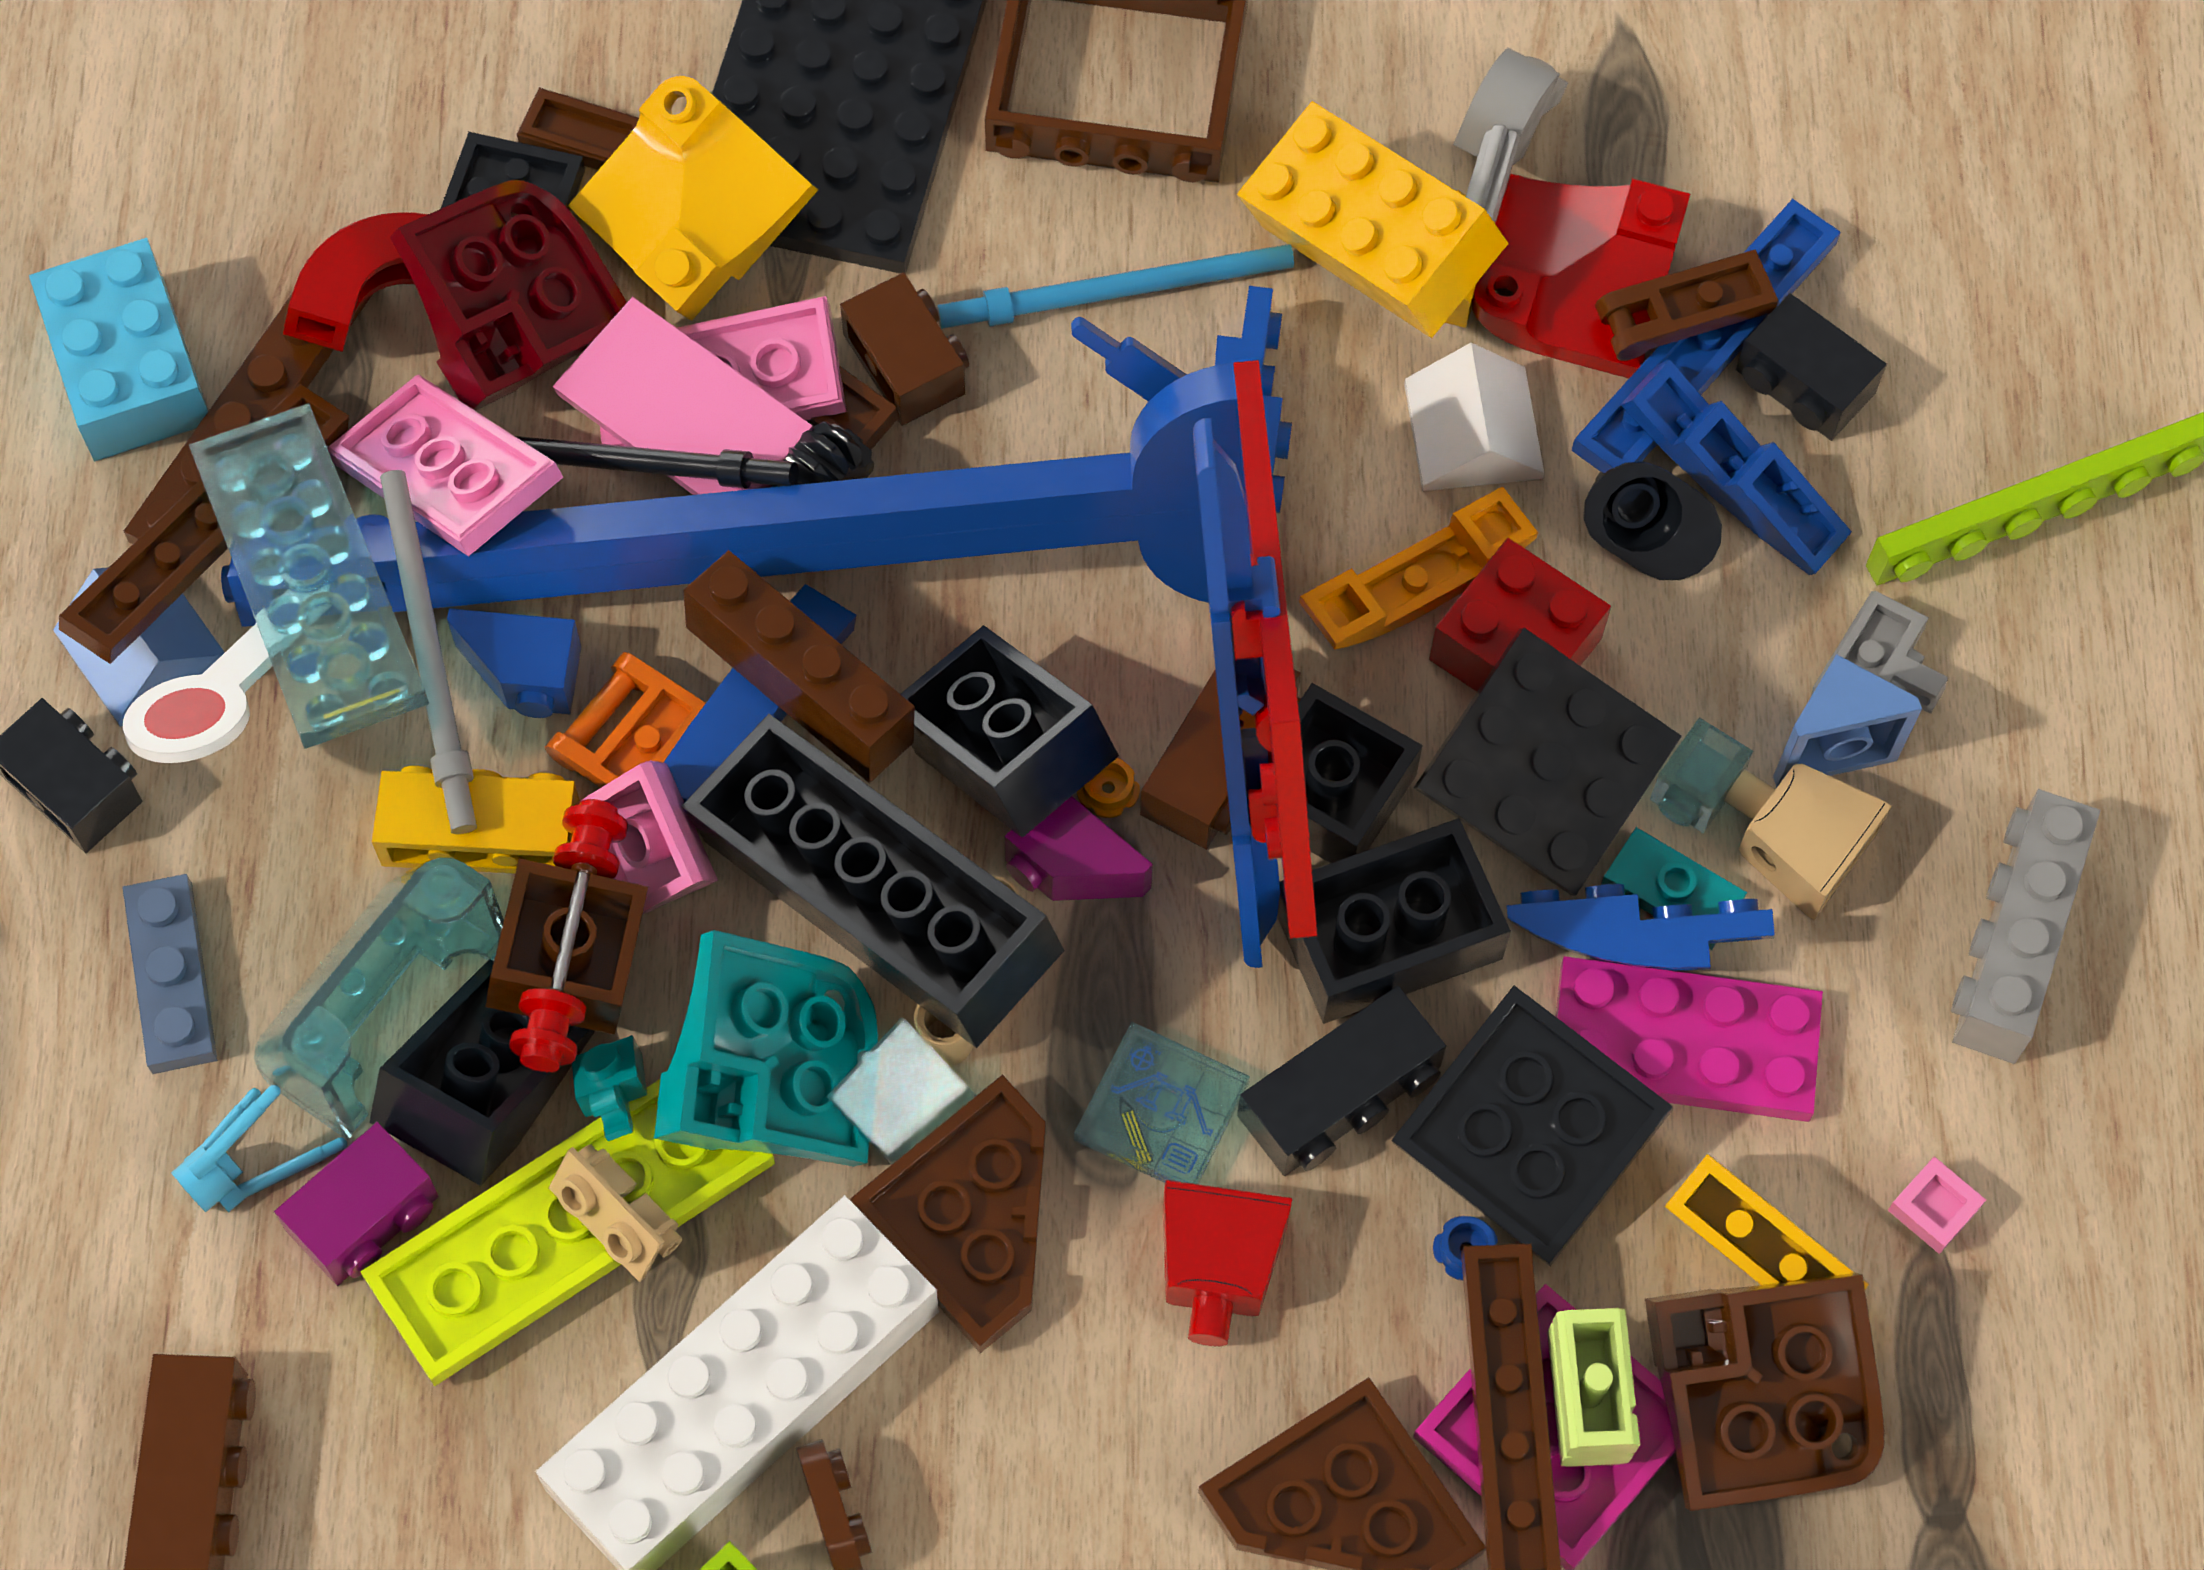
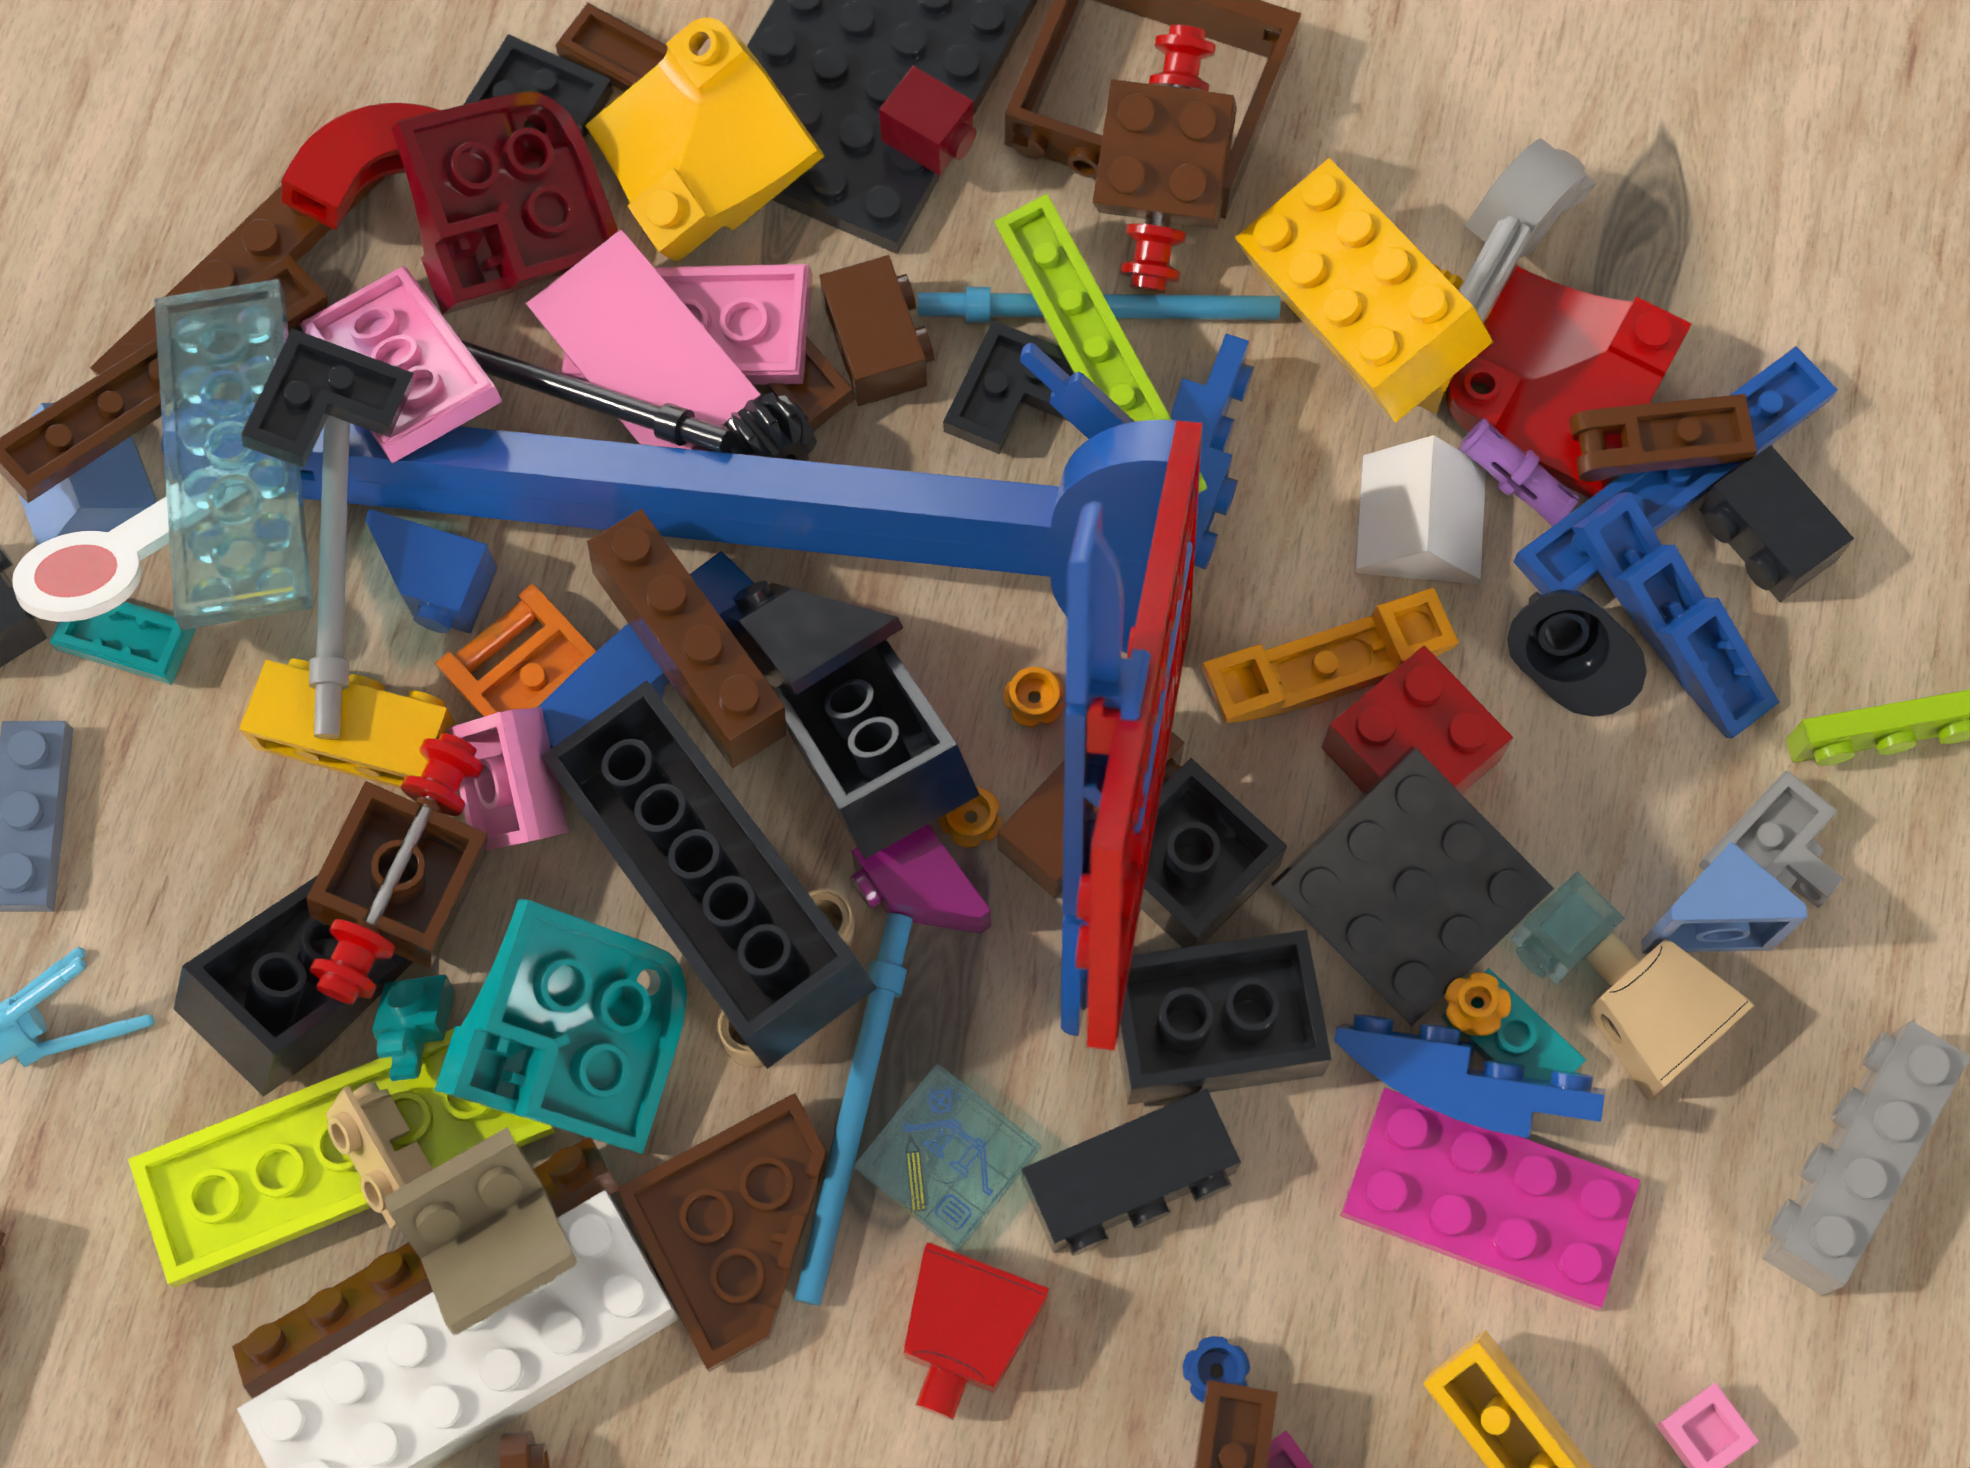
camera: 15 degrees right, 5 degrees up
medium azure brick [29,238,208,462] -> none
clear light blue windscreen [254,858,504,1140] -> none
magenta brick [274,1122,439,1286] -> none
clear light blue piece [826,1018,977,1165] -> none
black plate [1391,985,1673,1266] -> none
none -> teal plate [49,602,196,685]
none -> reddish brown plate [232,1137,619,1399]
none -> black plate [241,328,414,468]
none -> dark tan bracket [384,1127,577,1335]
none -> black slope [719,581,903,695]
none -> dark azure bar [794,913,913,1306]
none -> dark red brick [879,66,977,176]
none -> black plate [943,320,1074,454]
none -> lime plate [994,193,1207,493]
none -> light orange plate [1003,667,1065,727]
none -> reddish brown brick [1092,25,1237,292]
none -> light orange plate [1445,972,1511,1036]
none -> medium lavender pin [1458,418,1580,526]

